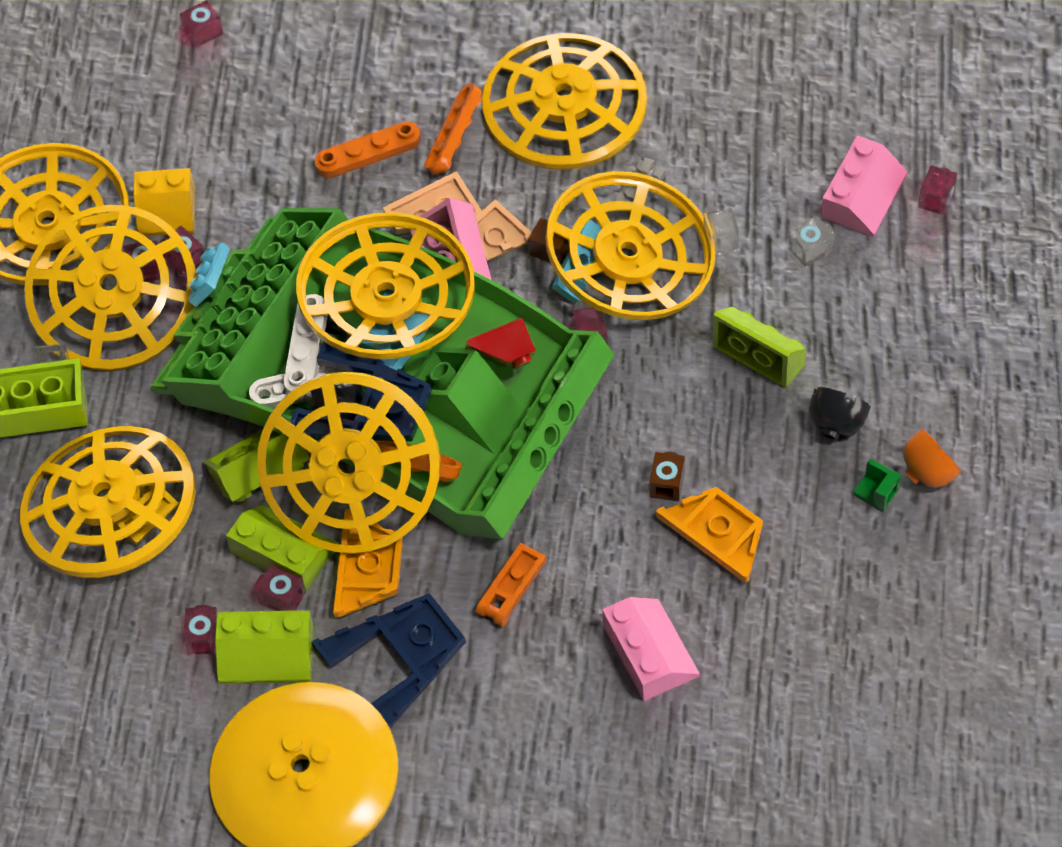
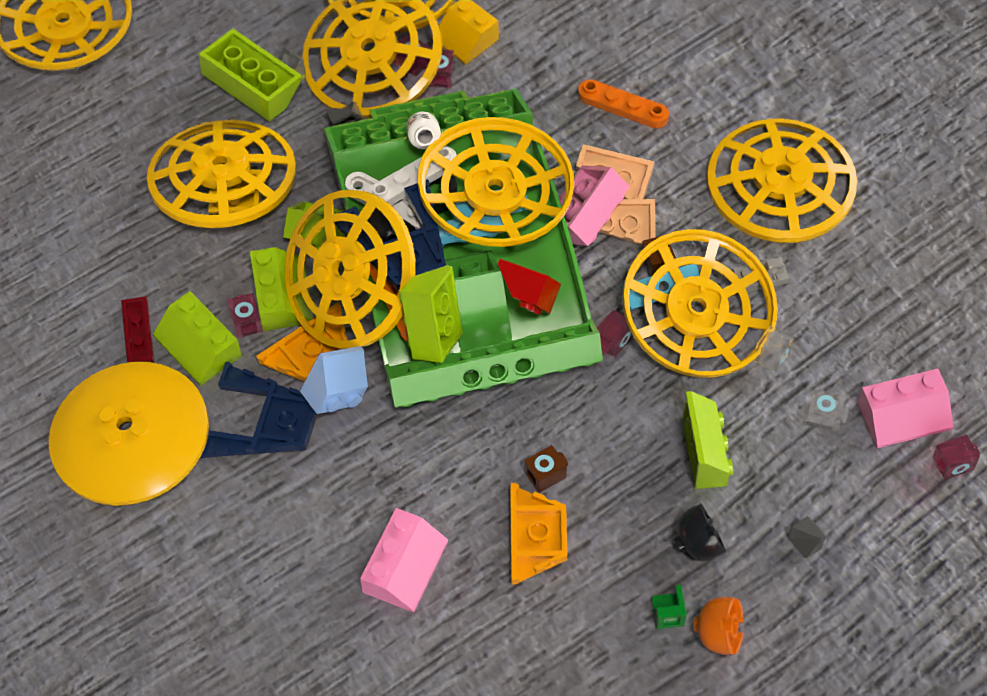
camera: 45 degrees right, 0 degrees up
clear pink brick [184,605,218,655] -> none
medium azure tile [189,242,230,307] -> none
orange plate [424,83,482,175] -> none
orange plate [476,543,547,627] -> none
none -> dark red tile [121,296,155,363]
none -> light blue slope [300,346,368,414]
none -> dark grey slope [326,102,362,125]
none -> lime slope [399,265,463,363]
none -> white head [406,111,441,149]
none -> dark grey slope [788,516,826,558]

